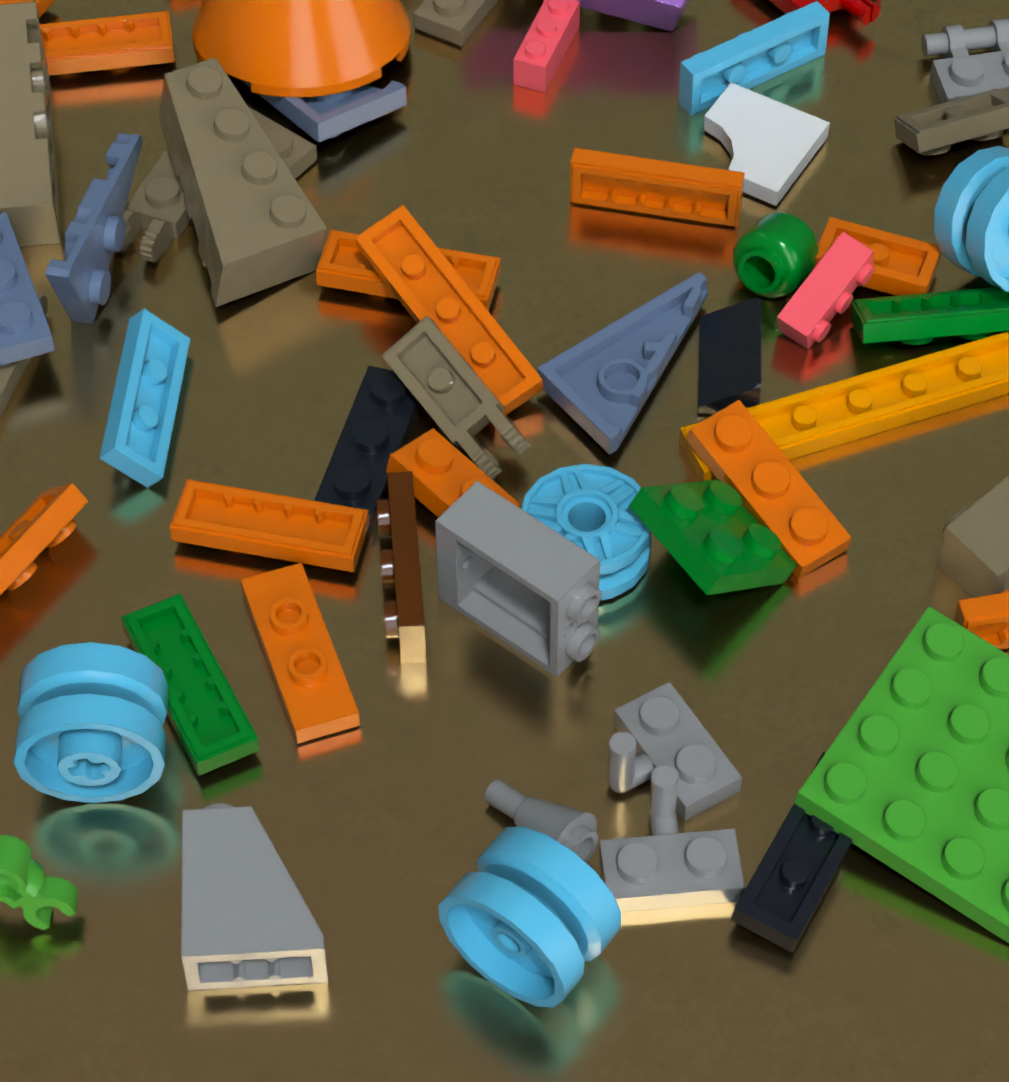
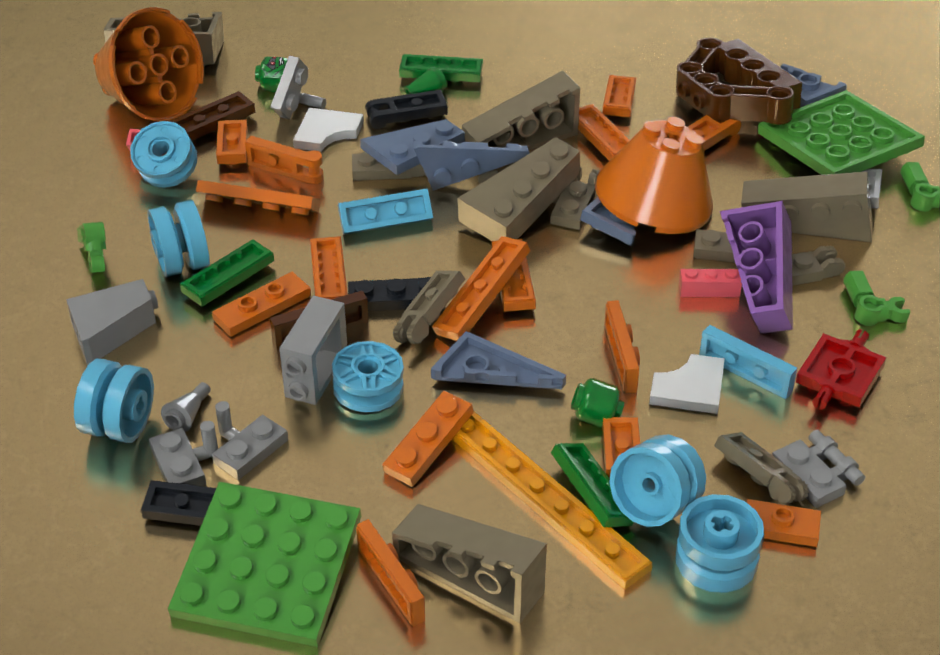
camera: 70 degrees right, 10 degrees down
orange plate [386,428,521,518] -> none
green plate [629,479,797,595] -> none
black slope [698,298,761,414] -> none
coral piece [777,232,875,350] -> none

